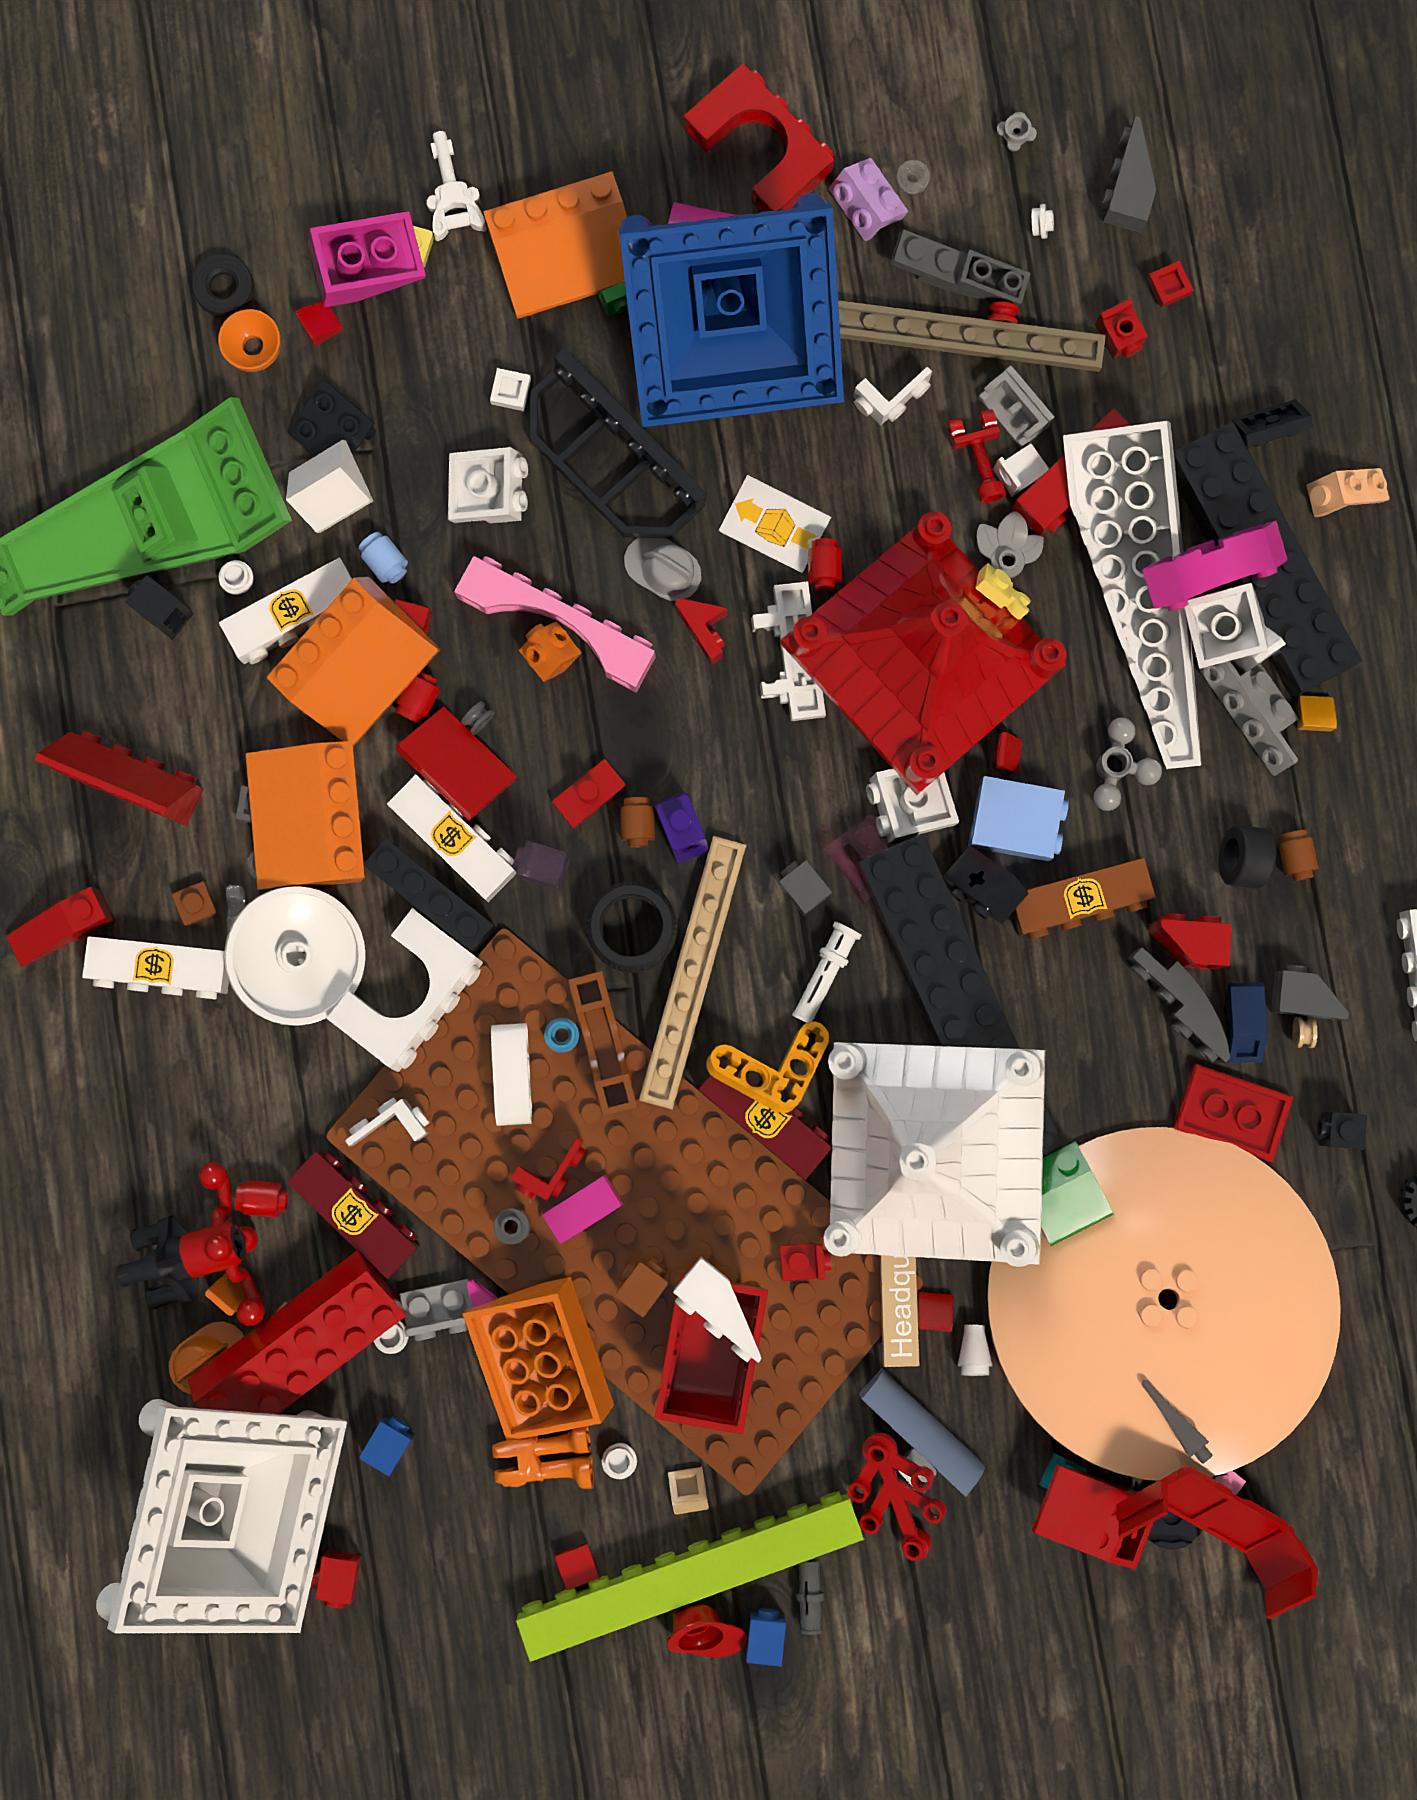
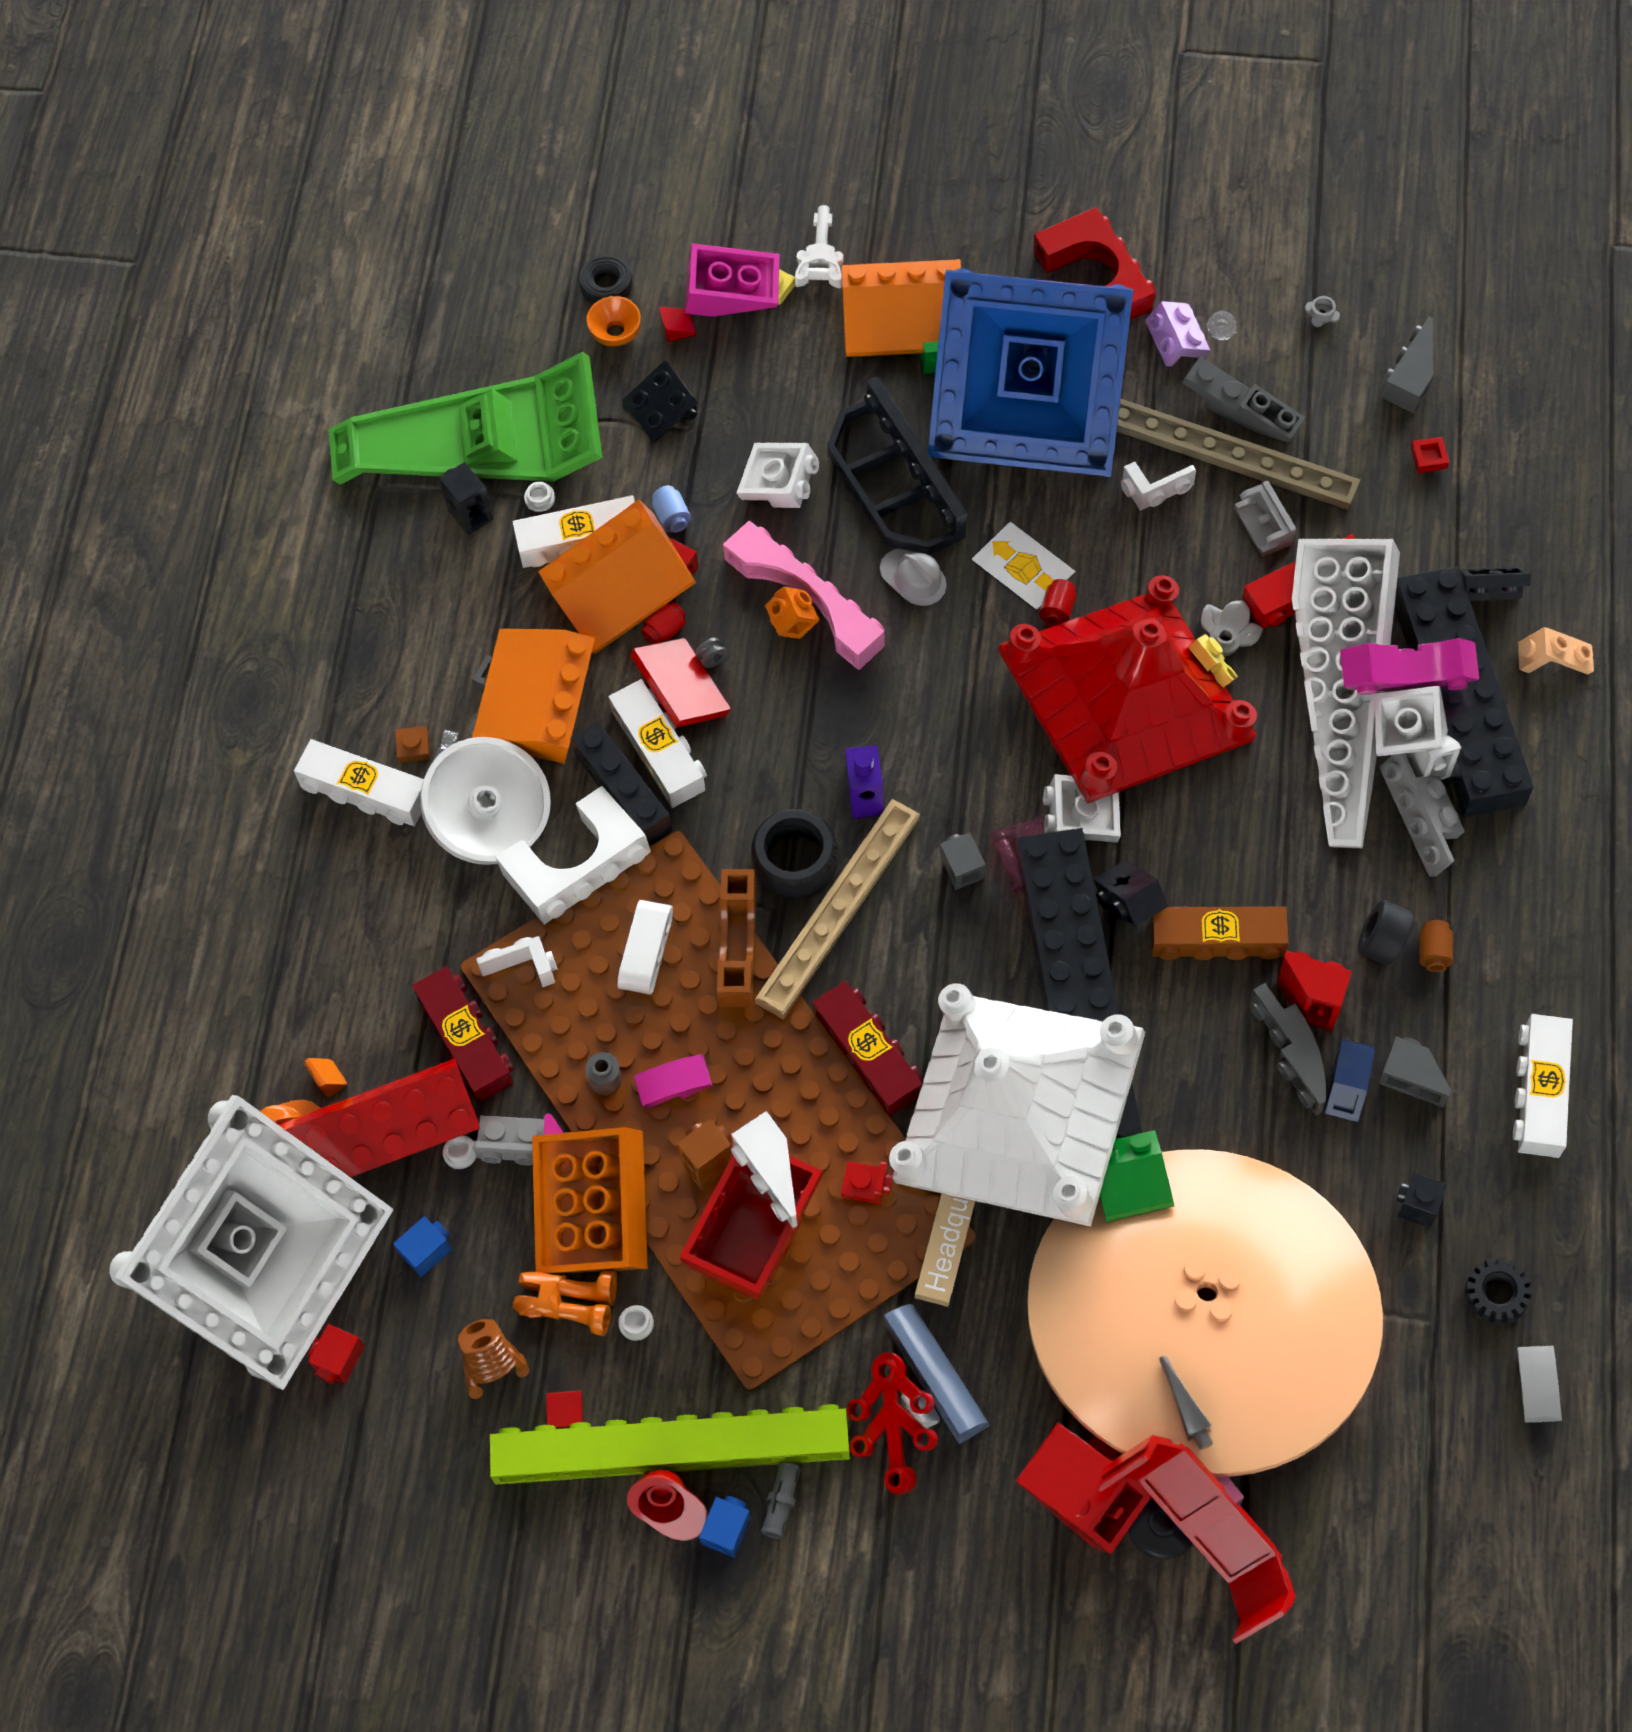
camera: 25 degrees right, 20 degrees down
red slope [6,887,116,967] -> none
red slope [34,730,203,826] -> none
wheel [116,1162,265,1326] -> none
red brick [235,1180,289,1218] -> none
white slope [286,440,373,533] -> none
white plate [490,368,531,411] -> none
red bracket [511,1136,586,1201] -> none
clear purple brick [513,840,571,892] -> none
dark azure plate [544,1018,579,1053] -> none
red tile [552,759,627,829] -> none
dark orange brick [620,797,655,848] -> none
tan slope [668,1467,709,1514] -> none
red slope [675,598,728,665] -> none
light orange beam [706,1021,829,1113] -> none
white hinge [751,582,826,721] -> none
white pin [792,922,862,1023] -> none
red slope [917,1291,953,1332] -> none
red bar [947,409,1007,504] -> none
white cone [958,1325,992,1376] -> none
light blue brick [968,776,1069,862] -> none
red bush [988,302,1019,324] -> none
red slope [992,732,1022,773] -> none
white bracket [993,444,1049,497] -> none
white plate [1031,204,1054,239] -> none
light grey piece [1094,718,1162,811] -> none
red brick [1095,299,1148,359] -> none
red tile [1172,1064,1294,1162] -> none
tan bush [1292,1017,1317,1048] -> none
light orange slope [1297,696,1337,732] -> none
none -> dark orange piece [457,1319,530,1399]

